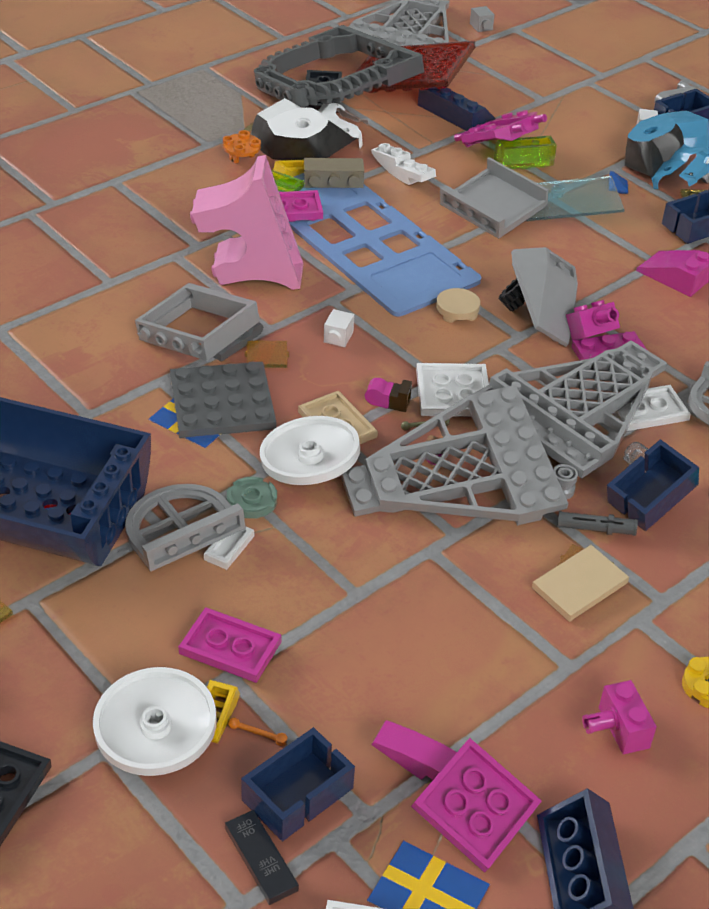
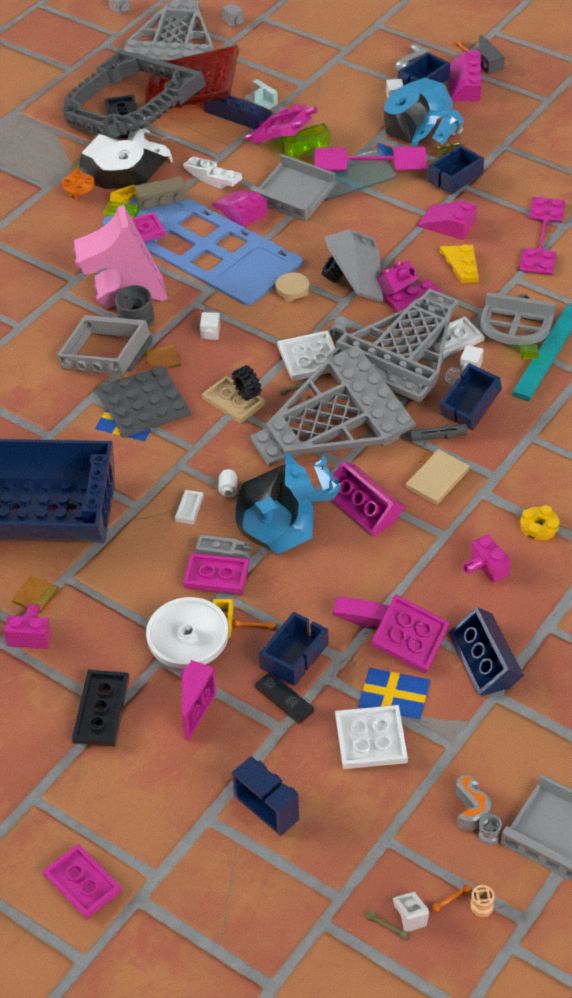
camera: 10 degrees left, 5 degrees up
light grey window [125,484,246,572] -> none
sand green tile [227,477,277,518] -> none
white dish [260,416,360,485] -> none
leg [365,378,412,412] -> none
light grey wheel [553,464,578,499] -> none
none -> dark grey wheel [115,285,155,327]
none -> dark pink slope [181,660,217,741]
none -> light grey hinge [195,534,253,559]
none -> dark pink slope [212,190,267,227]
none -> white brick [218,469,238,498]
none -> black tyre [232,365,262,401]
none -> dark azure piece [235,453,341,554]
none -> light aqua panel [245,79,278,109]
none -> dark pink hinge [315,147,427,171]
none -> light grey wheel [329,316,351,341]
none -> dark pink slope [332,461,405,536]
none -> yellow wing [440,245,479,283]
none -> white brick [460,345,484,372]

